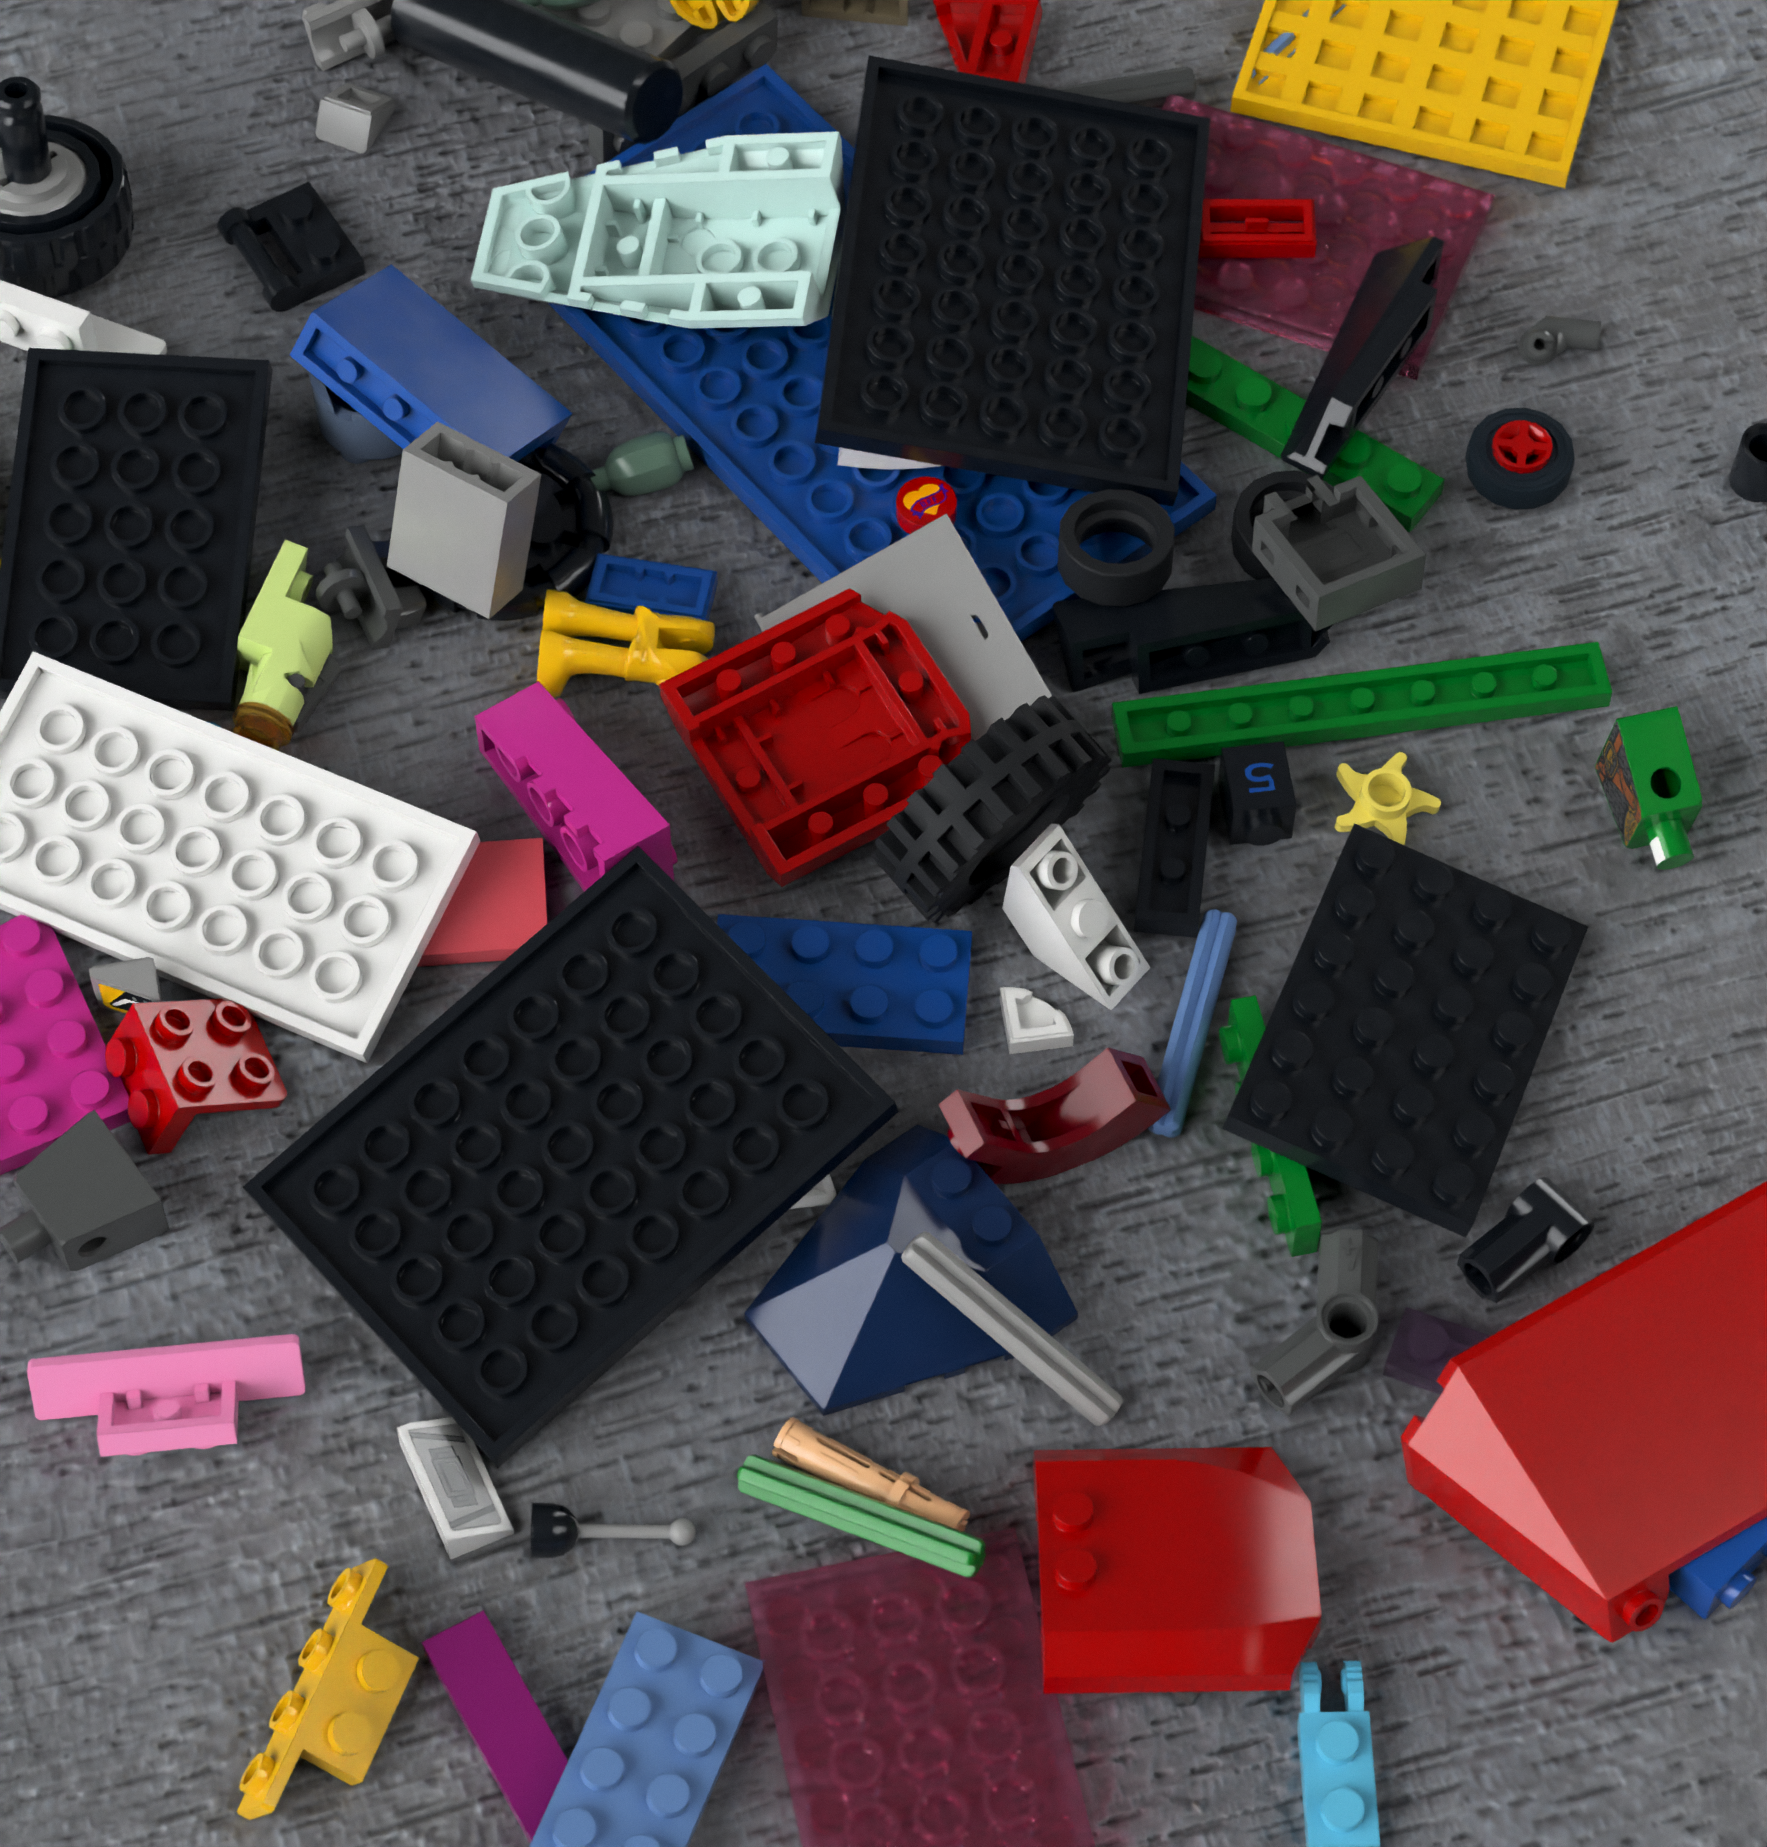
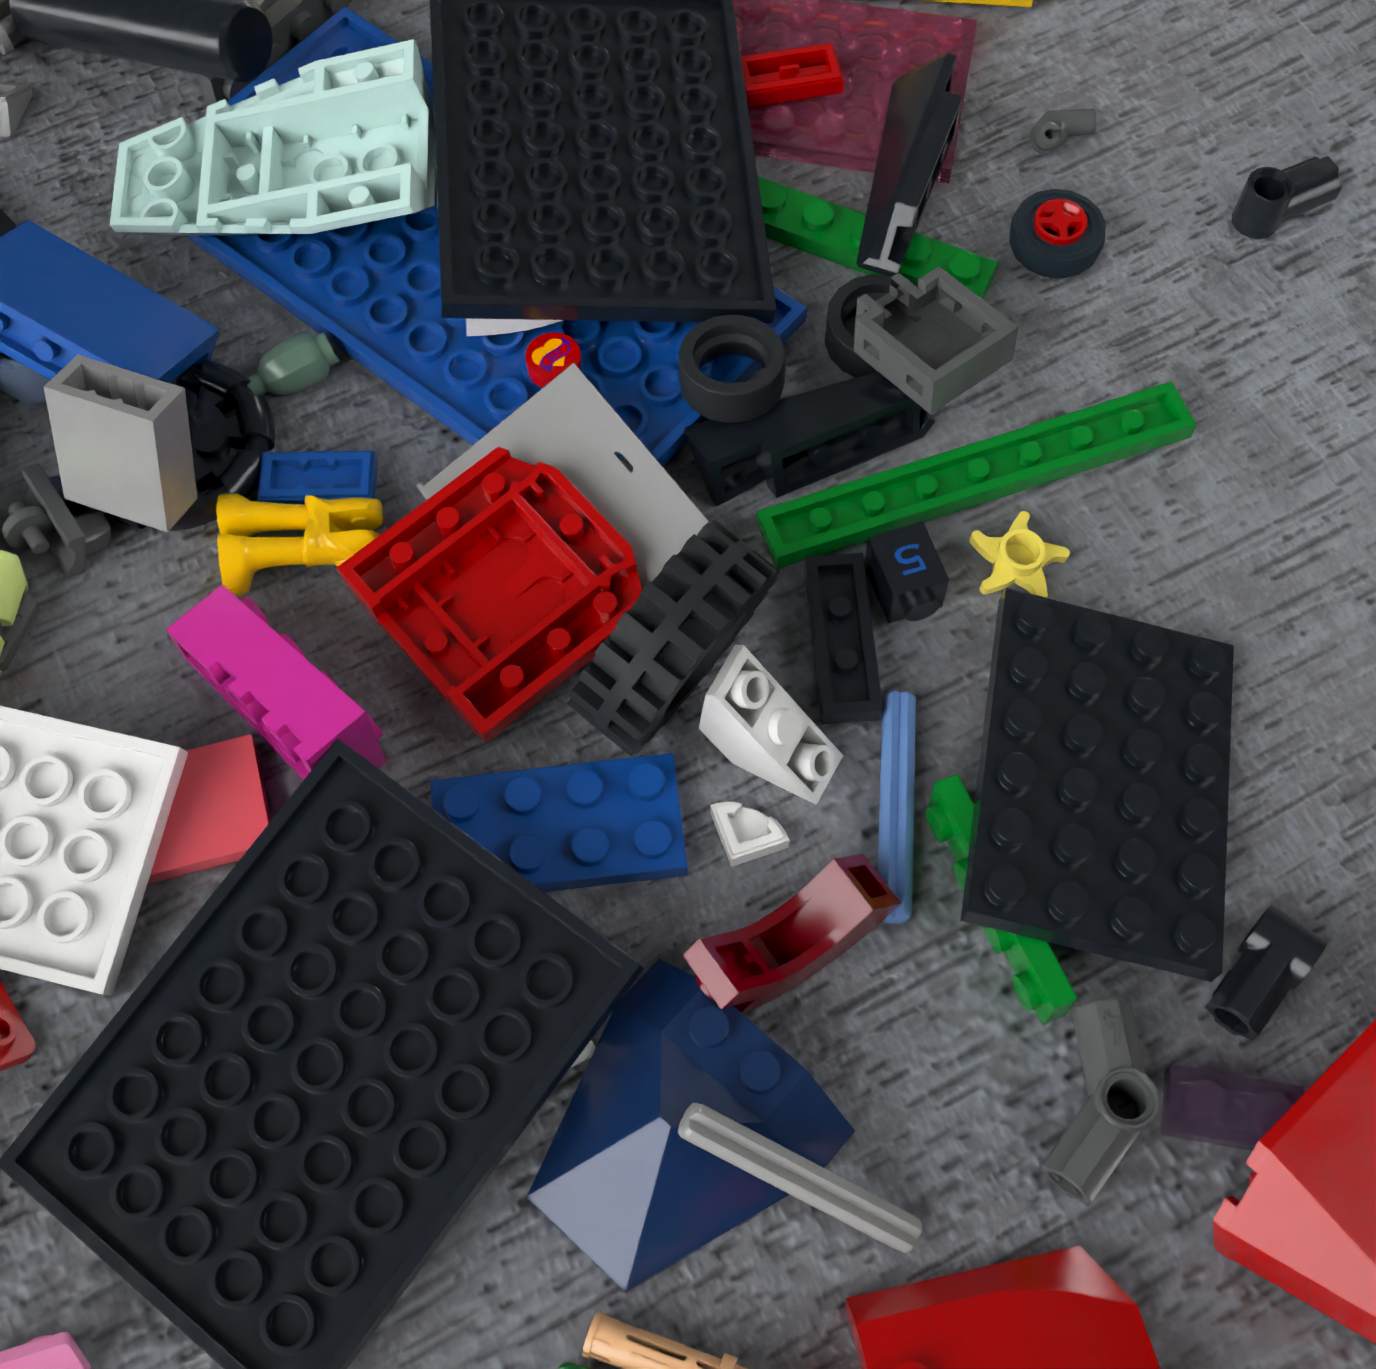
camera: 10 degrees left, 5 degrees up
green torso [1595,706,1702,870] -> none

